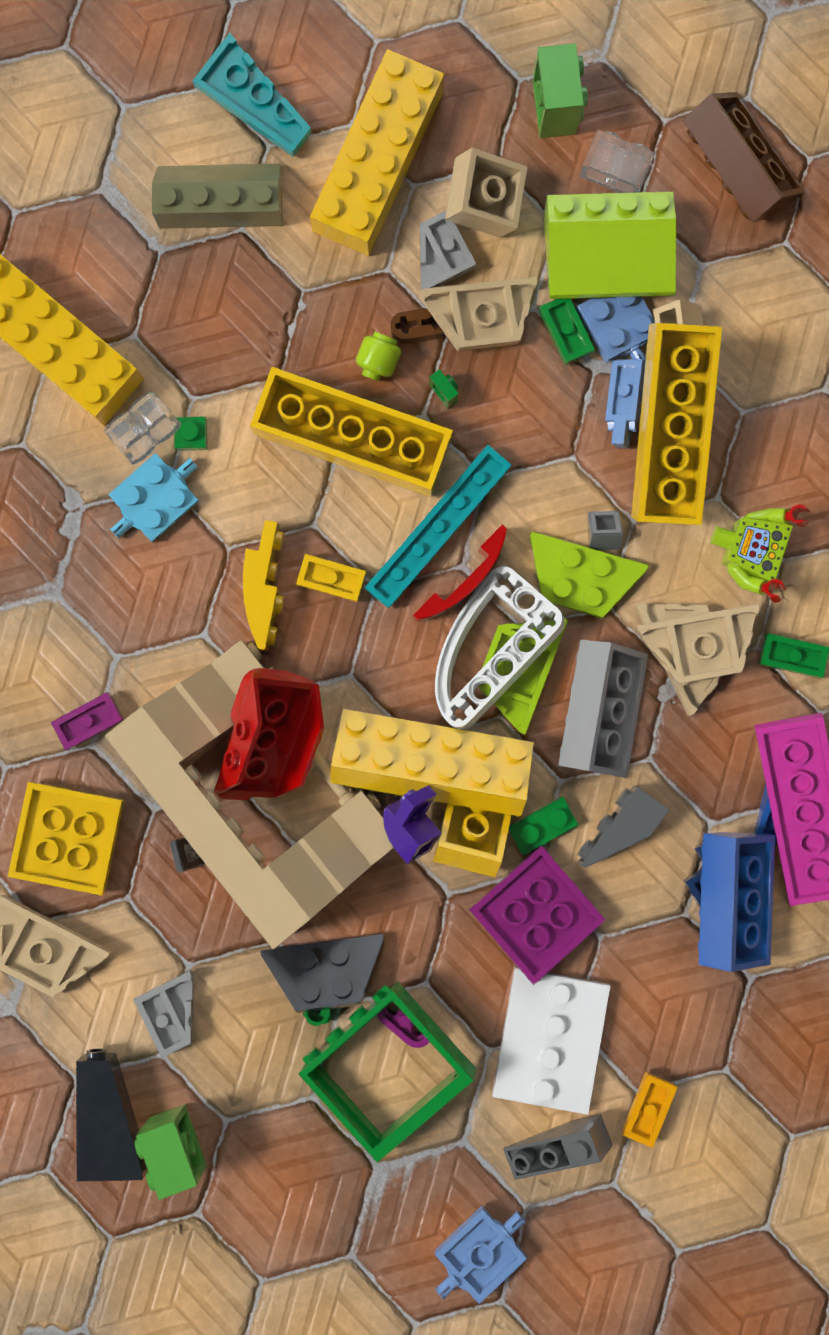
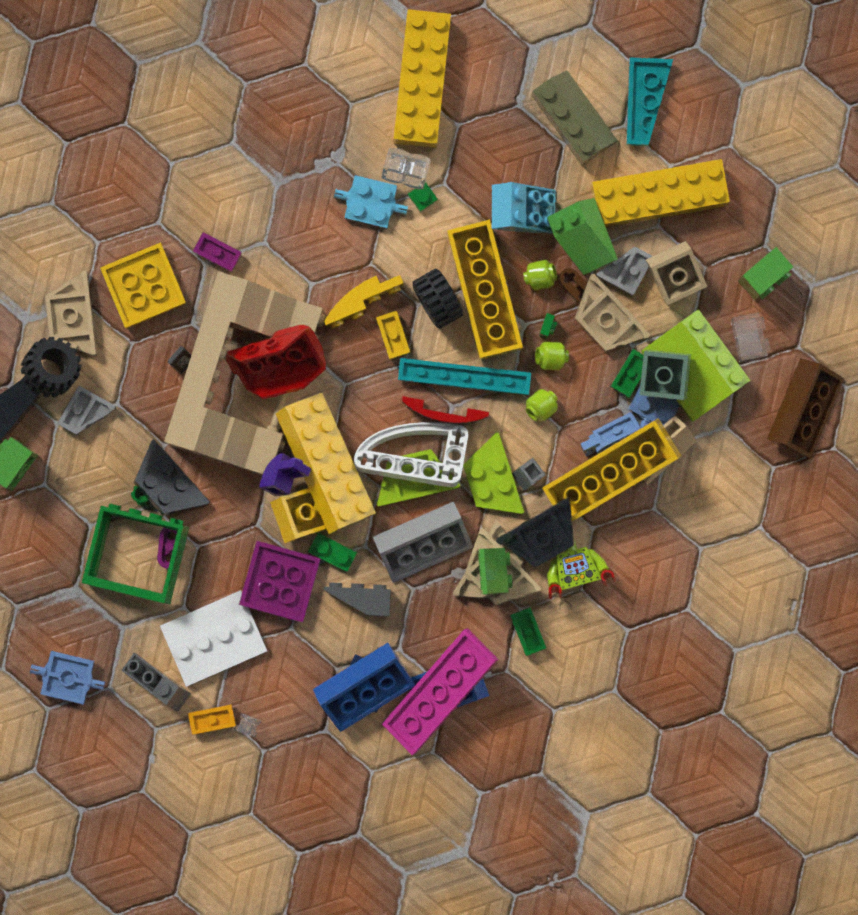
camera: 55 degrees right, 0 degrees up
none -> black tyre [21,337,82,398]
none -> clear wheel [235,713,262,737]
none -> black tyre [412,268,463,329]
none -> bright green slope [478,548,512,595]
none -> medium azure slope [492,182,556,234]
none -> black wing [496,496,574,567]
none -> lime head [525,389,558,422]
none -> lime head [535,342,569,370]
none -> bright green slope [547,198,618,275]
none -> sand green brick [639,350,691,400]

